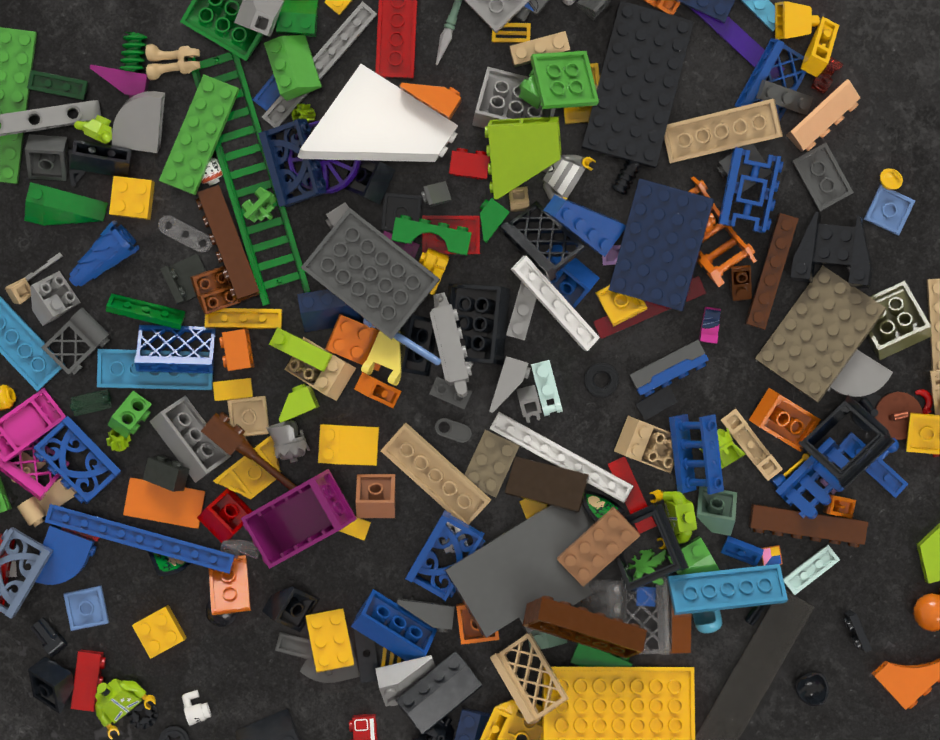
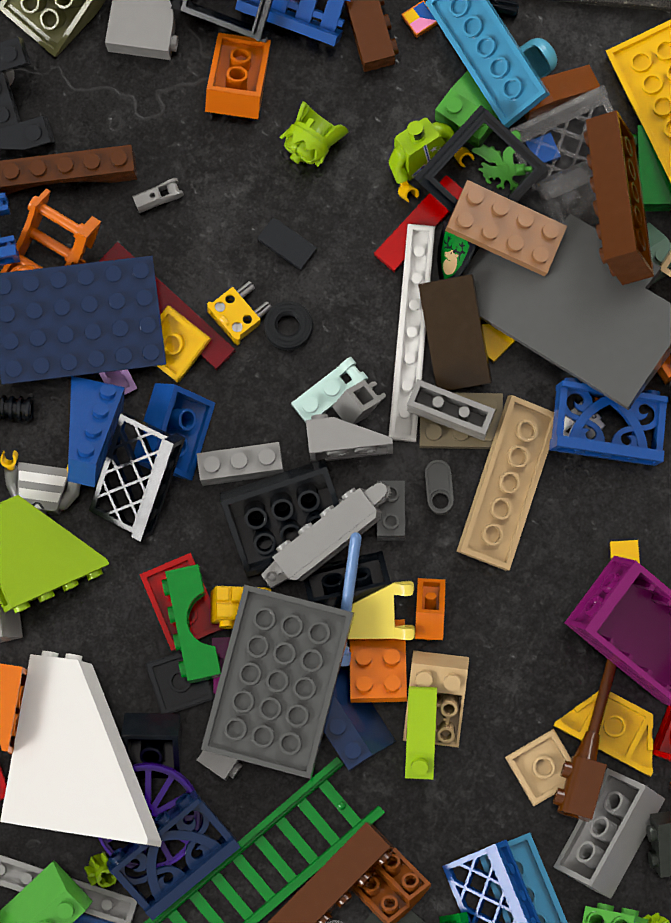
camera: 105 degrees left, 10 degrees down
yellow plate [204,308,282,329] -> none
yellow tile [213,378,253,401] -> none
orange brick [220,329,254,371] -> none
bright green hips [242,187,277,223] -> none
light grey hat [266,420,310,463] -> none
lime slope [279,384,320,423] -> none
yellow slope [318,424,379,466] -> none
nougat slope [356,474,395,518] -> none
dark grey slope [421,181,452,208] -> none
red brick [449,148,490,180] -> none
green slope [480,198,510,243] -> none
tan slope [509,186,529,212] -> none
white plate [511,256,600,351] -> none
tan slope [614,416,674,474] -> none
piece [629,340,709,397] -> none
blue fence [669,414,724,495] -> none
sand green slope [696,486,737,536] -> none
leg [699,306,721,344] -> none
blue plate [720,536,764,566] -> none
tan slope [721,408,783,481] -> none
reddish brown slope [729,265,752,301] -> none
dark tan plate [755,266,886,403] -> none
hinge [770,453,810,489] -> none
none -> light grey bar [132,178,184,213]
none -> yellow piece [207,281,272,345]
none -> light grey brick [407,379,495,441]

